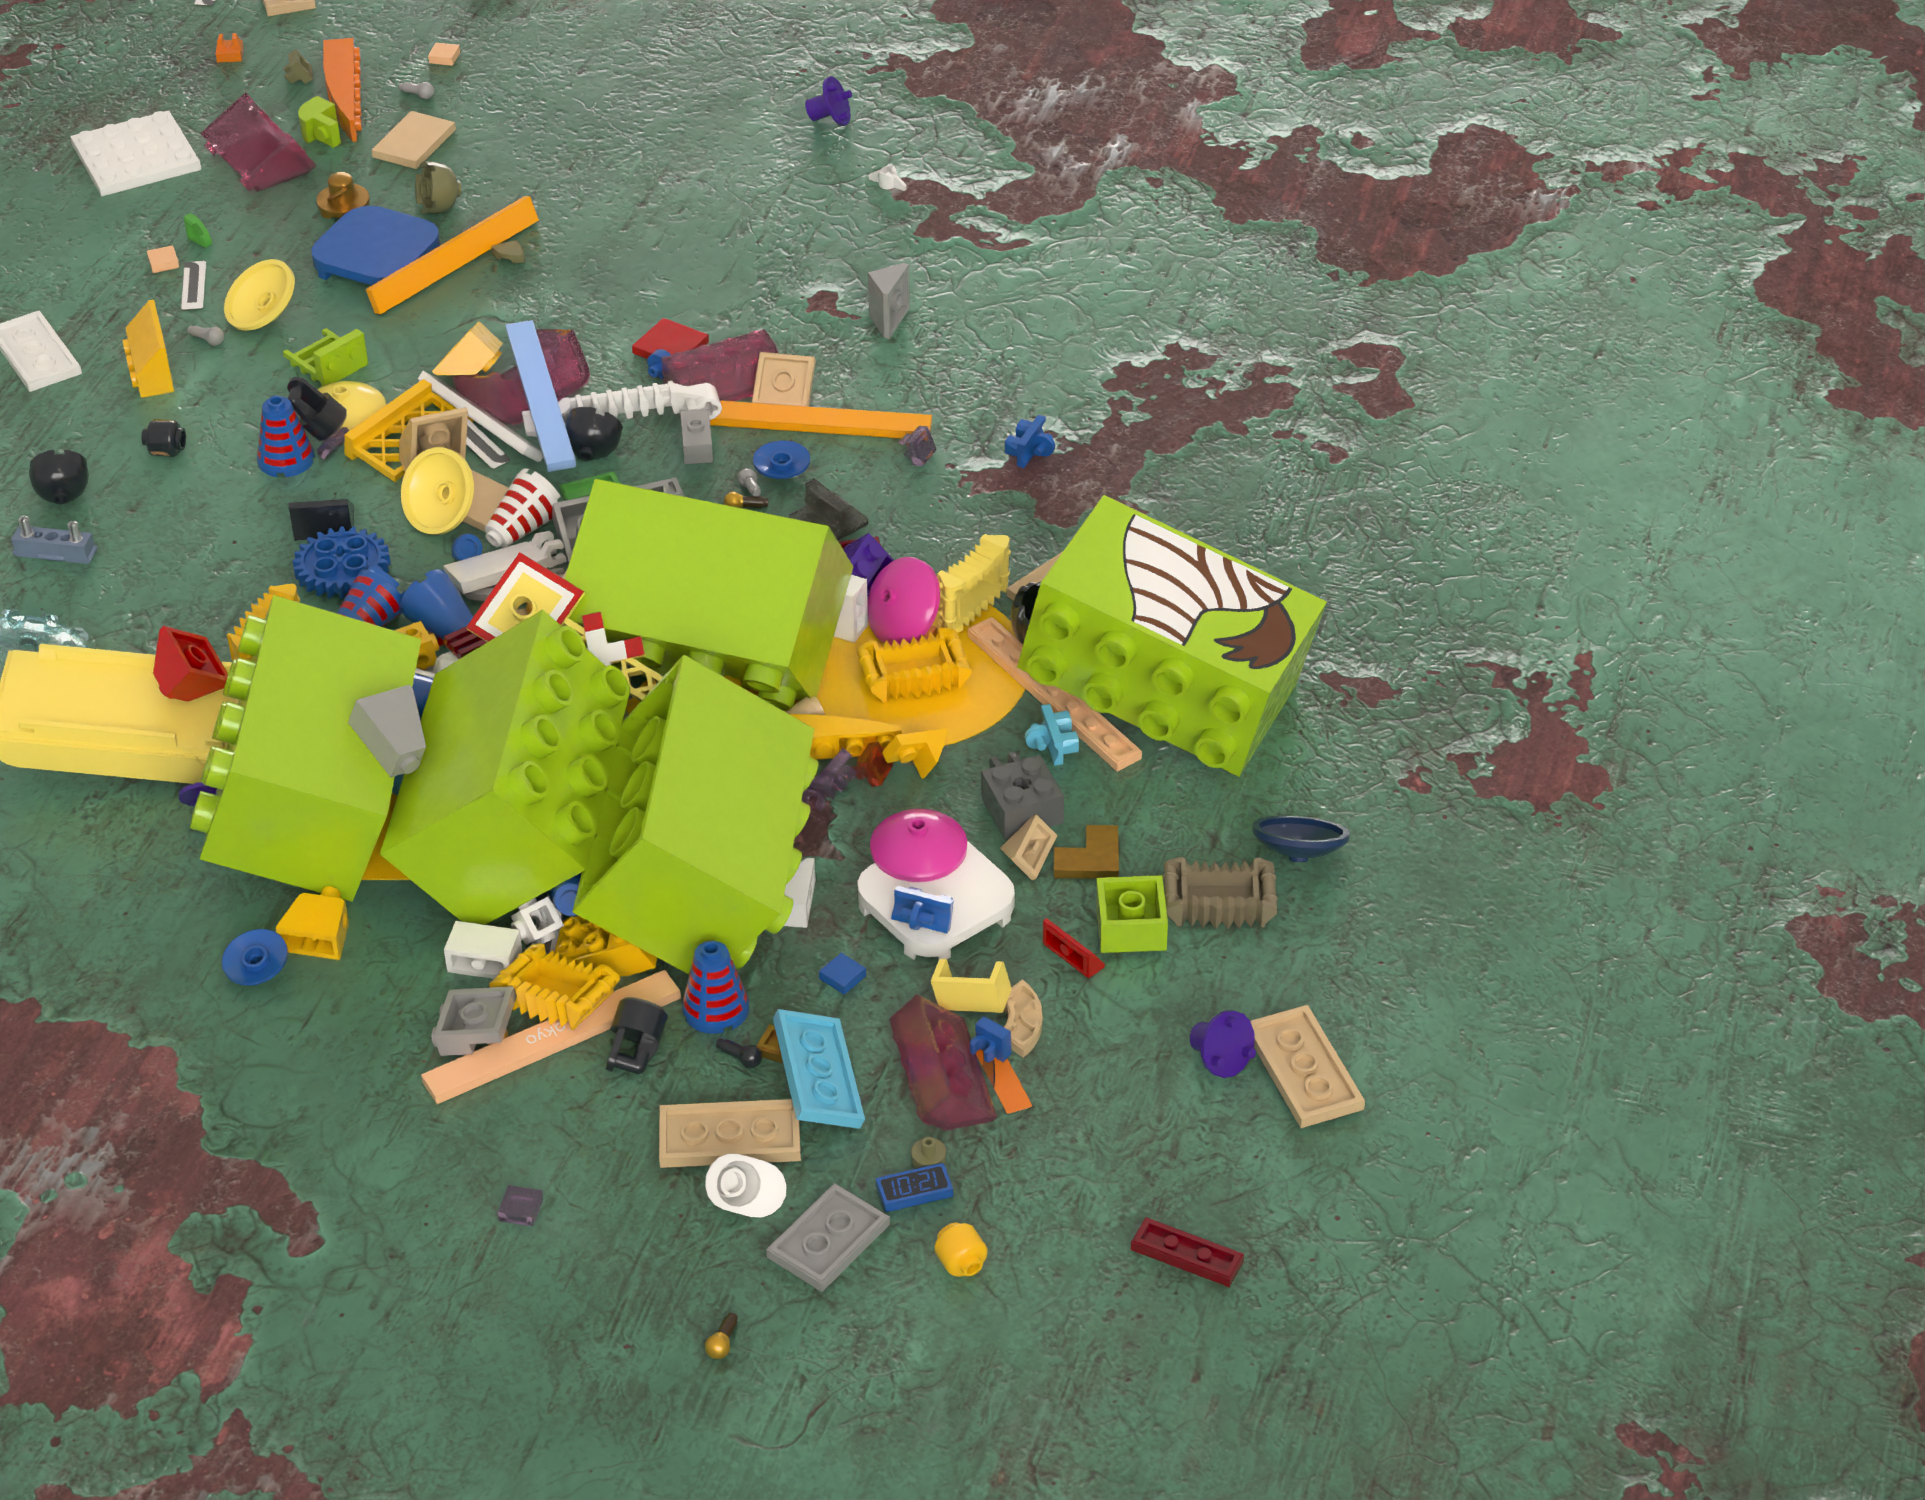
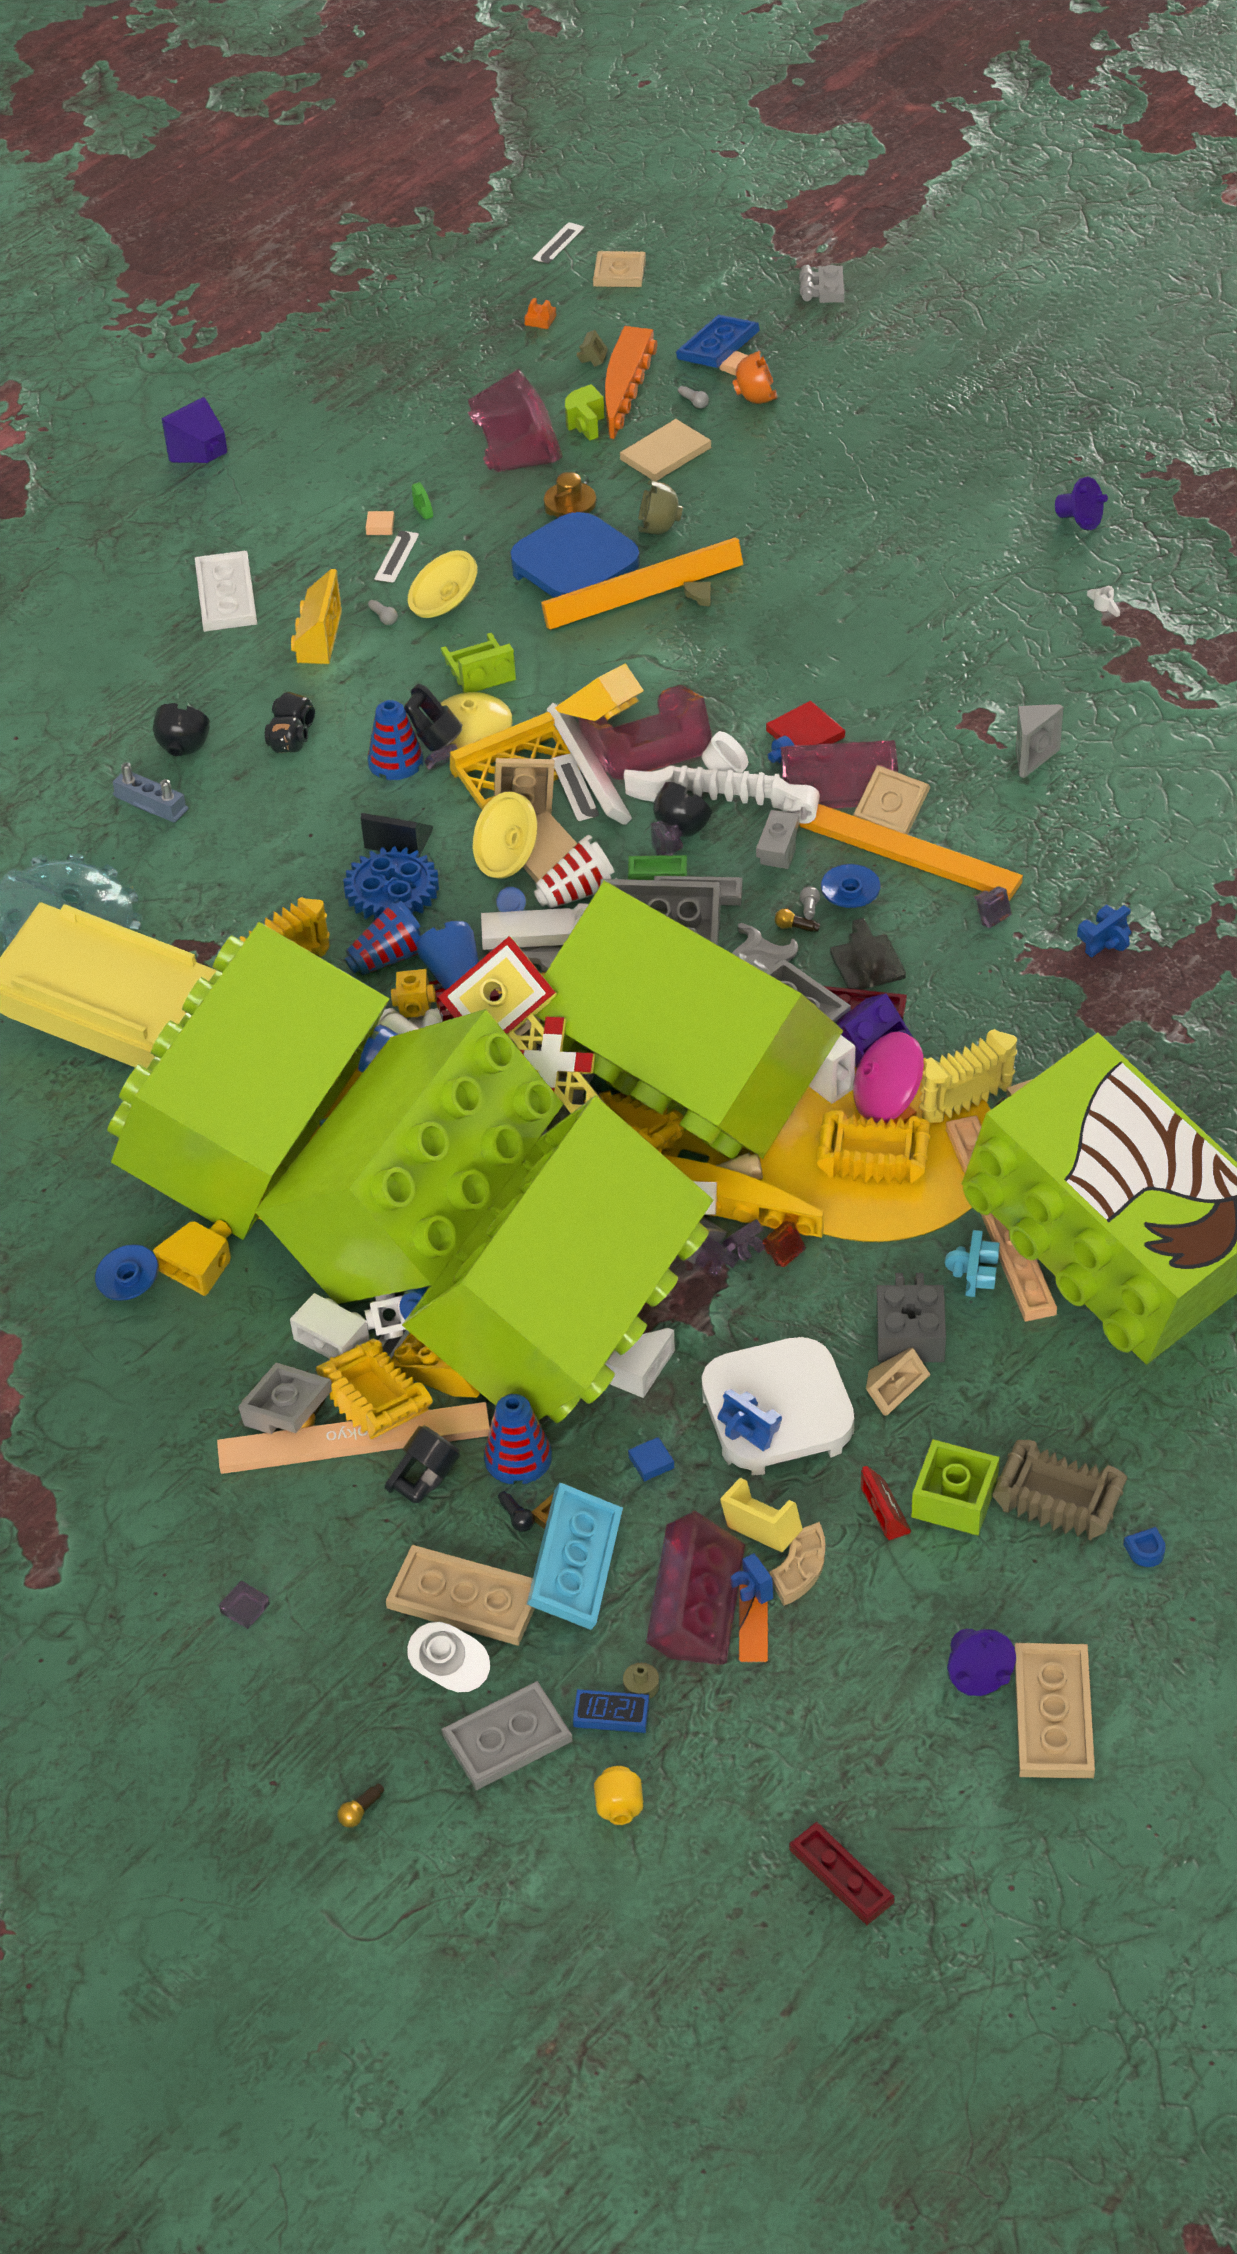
camera: 25 degrees right, 5 degrees up
white plate [70,110,201,197] -> none
red slope [153,626,228,702] -> none
light grey slope [348,685,426,777] -> none
light blue tile [505,320,576,472] -> none
dark pink dish [870,808,967,882] -> none
yellow slope [882,728,949,779] -> none
pearl gold tile [1054,825,1119,879] -> none
dark blue dish [1252,816,1350,862] -> none
none -> black head [265,716,308,753]
none -> tile [651,821,683,856]
none -> blue tile [676,315,760,368]
none -> white piece [702,731,748,773]
none -> orange cylinder [733,351,778,404]
none -> blue tile [1123,1527,1166,1567]

